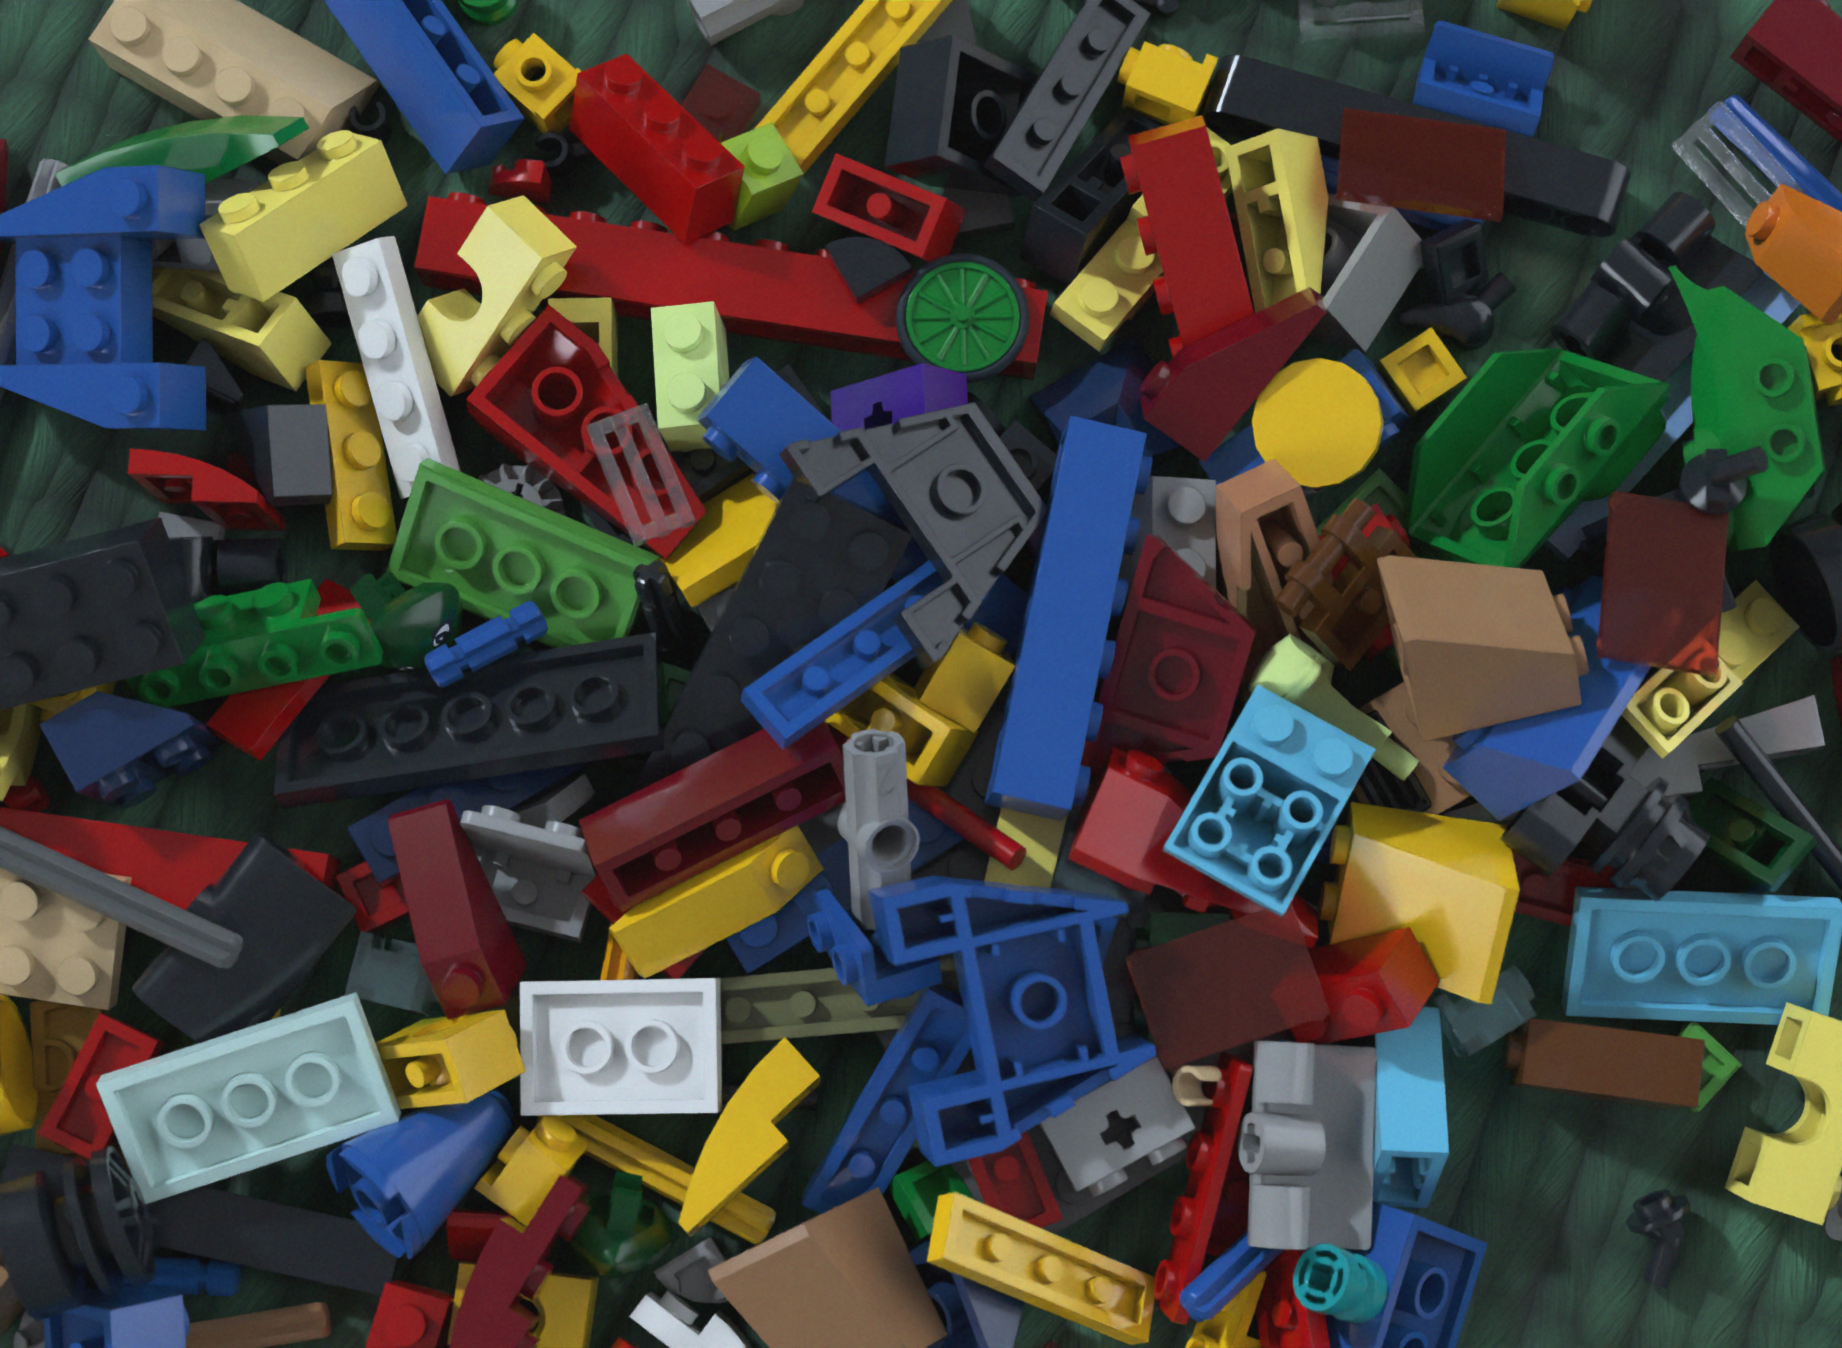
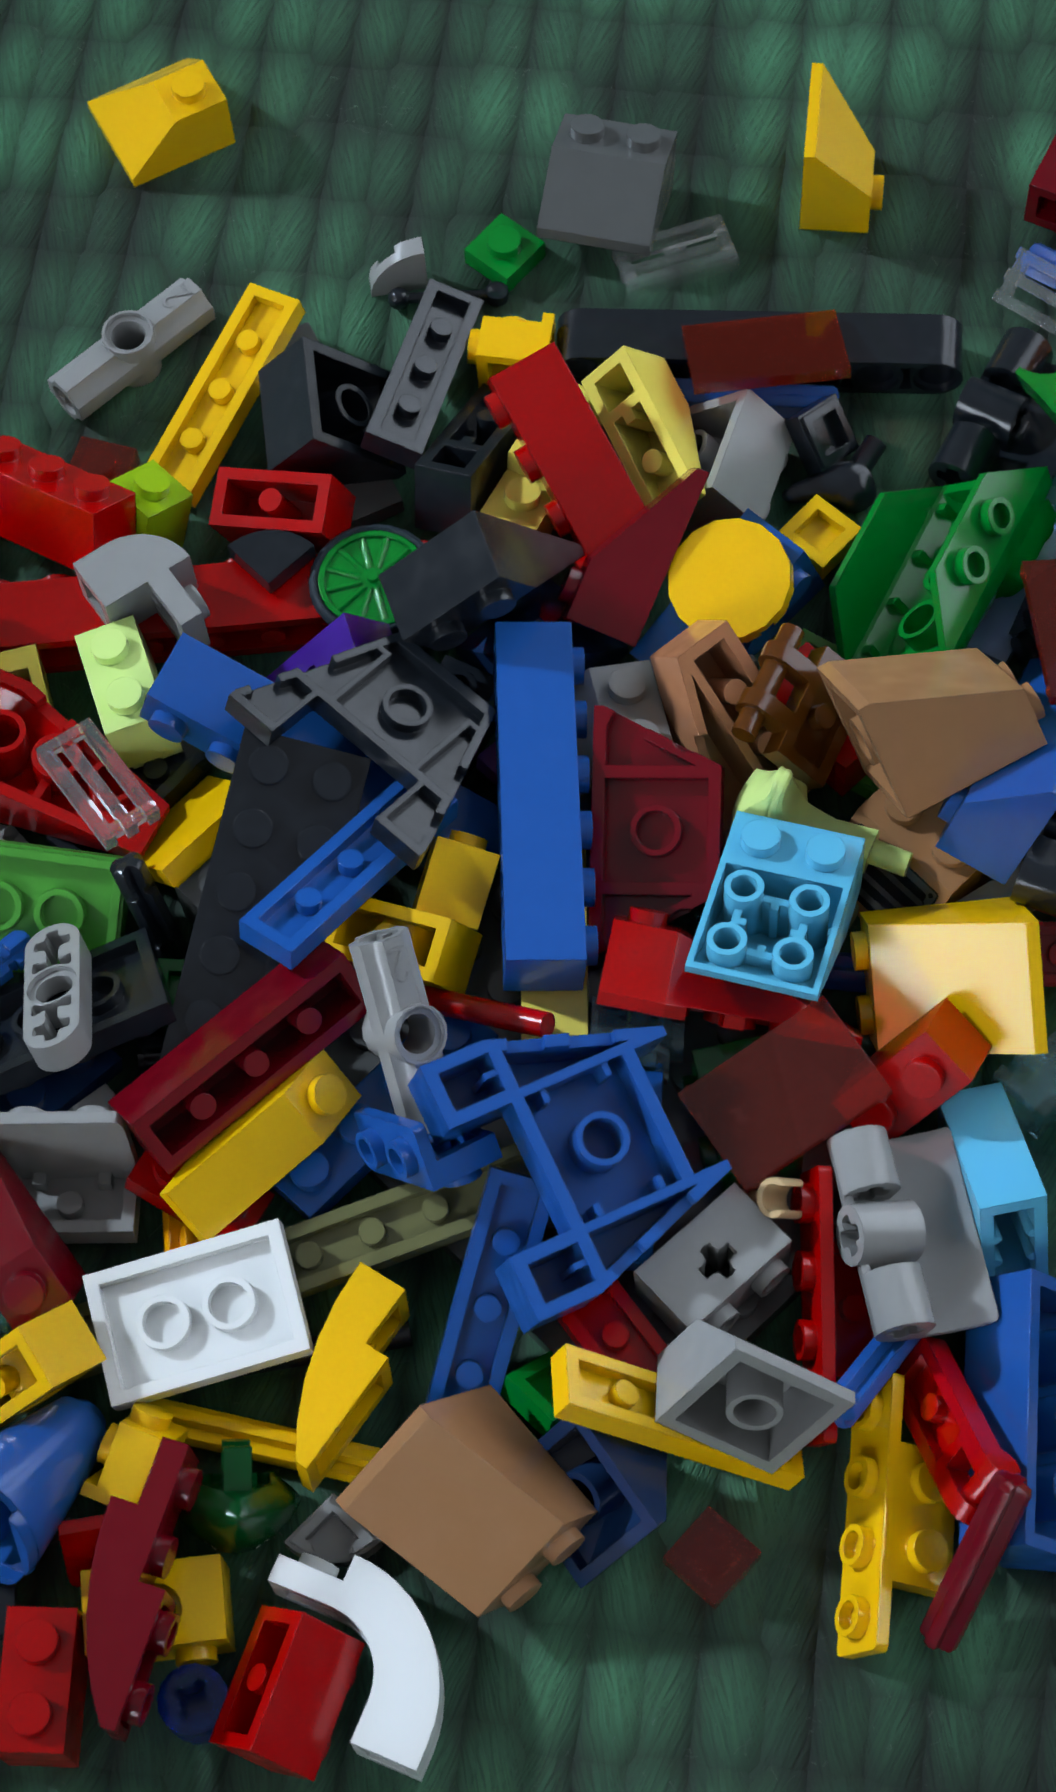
camera: 10 degrees left, 15 degrees down
teal wheel [1293,1243,1388,1324] -> none
blue bracket [1412,21,1554,137] -> none
none -> light grey beam [23,923,92,1072]
none -> light grey brick [73,534,211,645]
none -> black slope [378,510,585,651]
none -> light grey slope [655,1319,855,1474]

